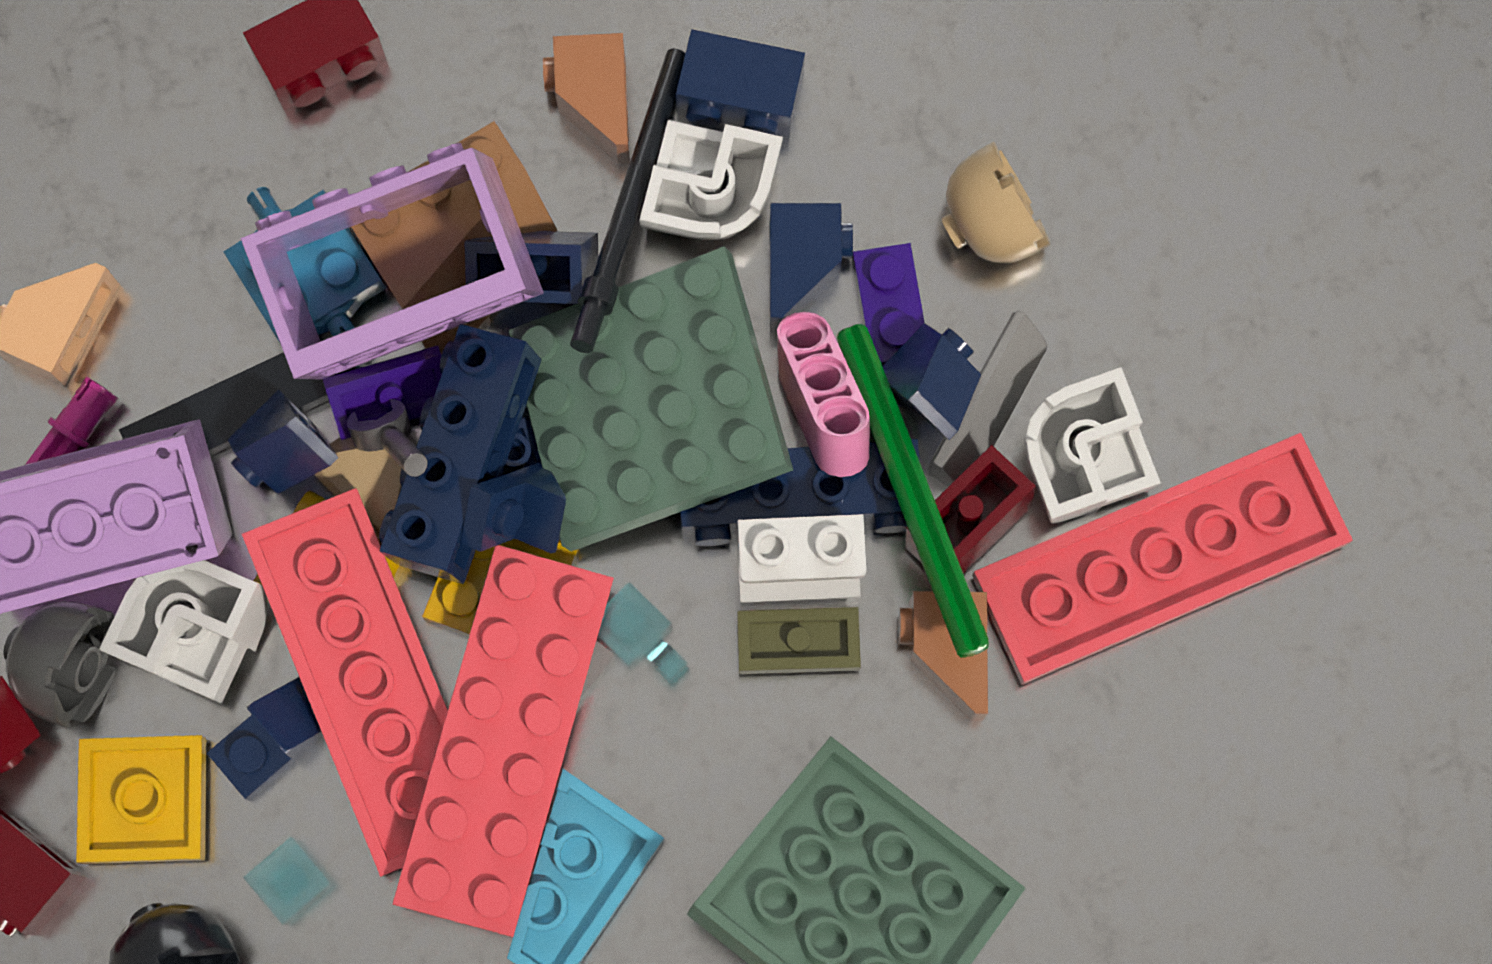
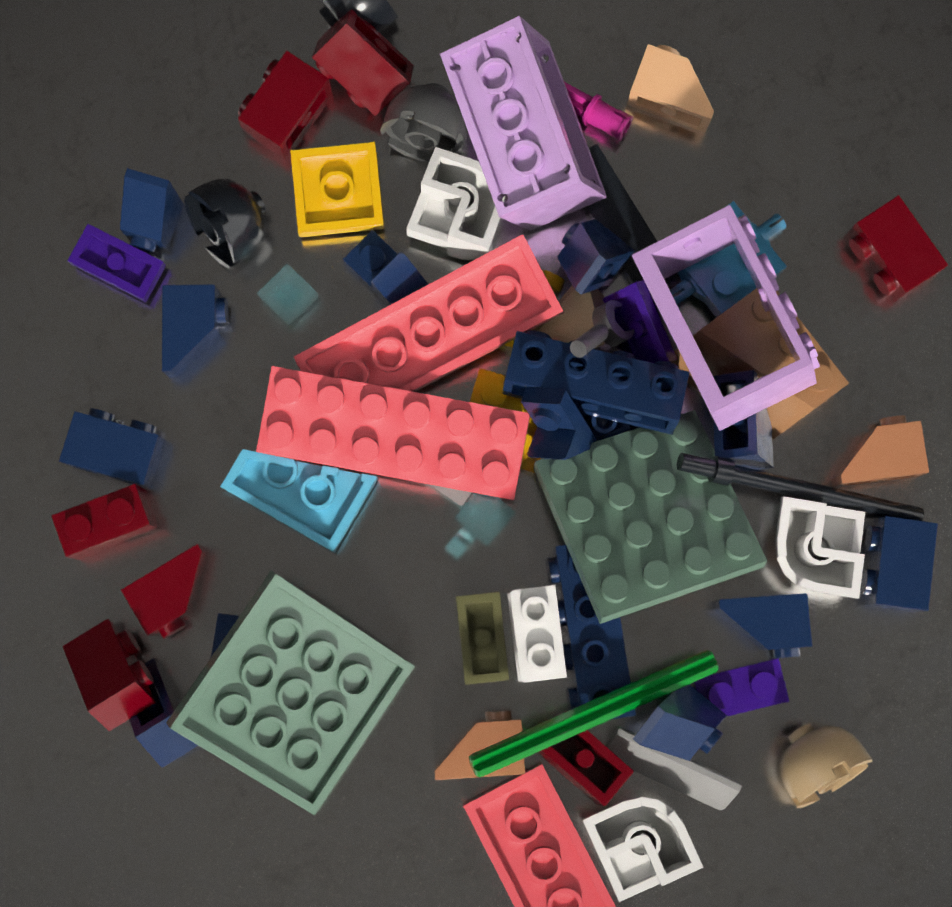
camera: 85 degrees right, 5 degrees up
bright pink beam [777,312,870,477] -> none

